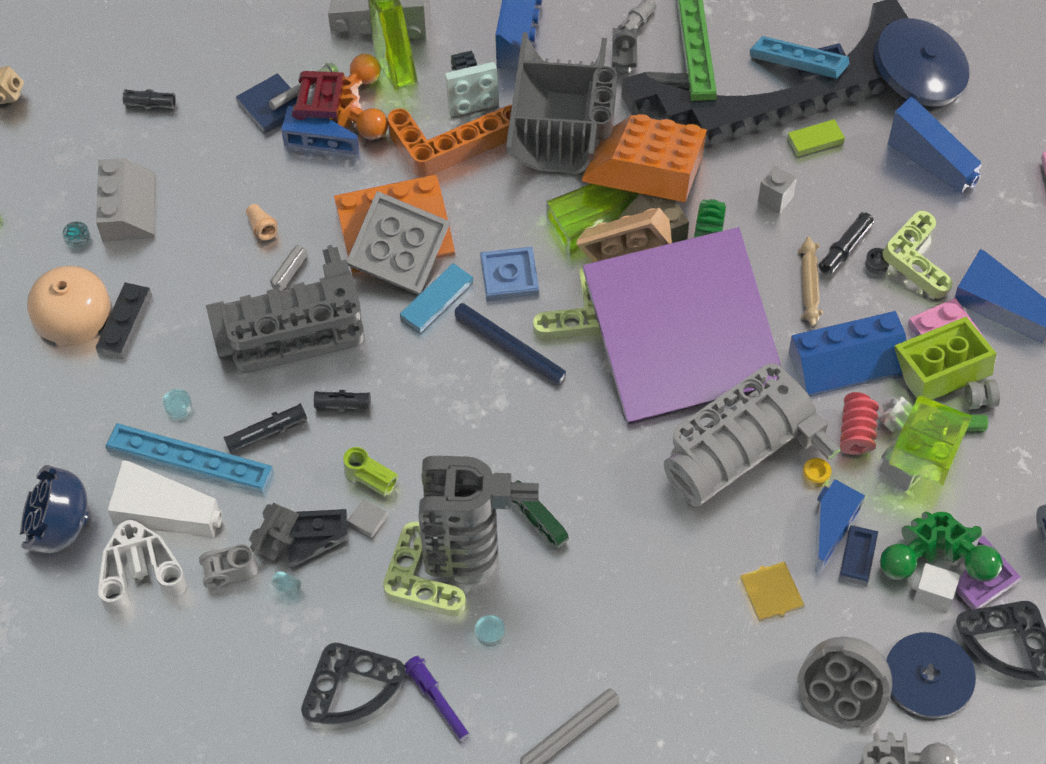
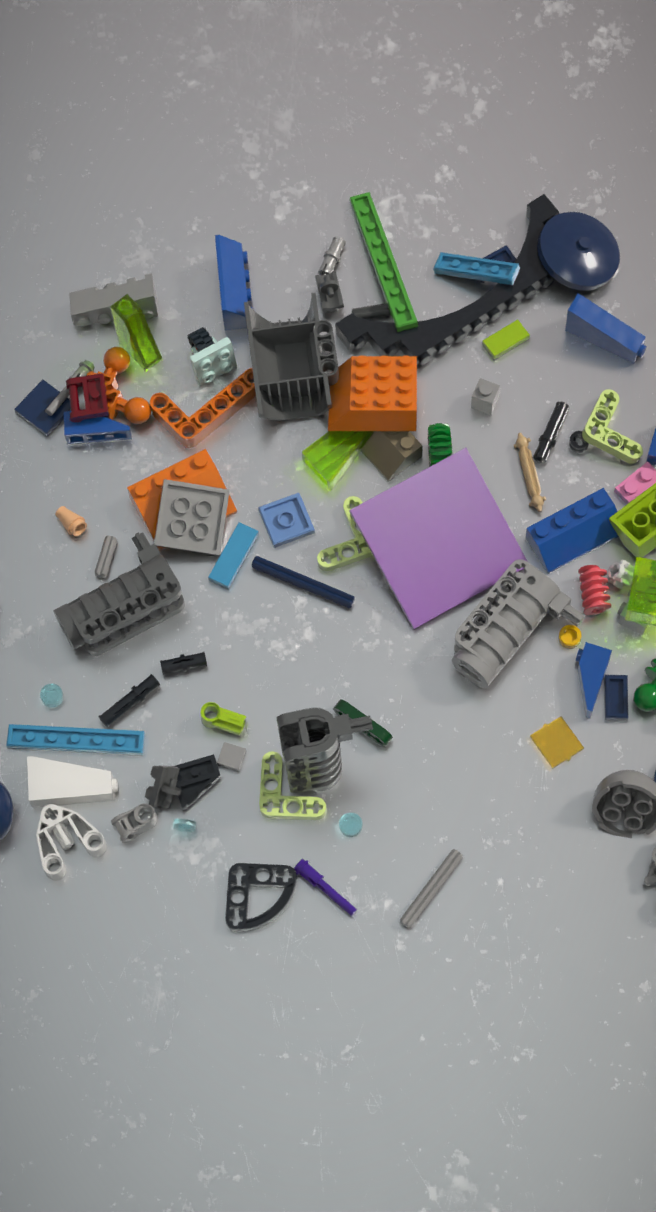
camera: 10 degrees left, 10 degrees up
light nougat slope [577,208,672,262] -> none

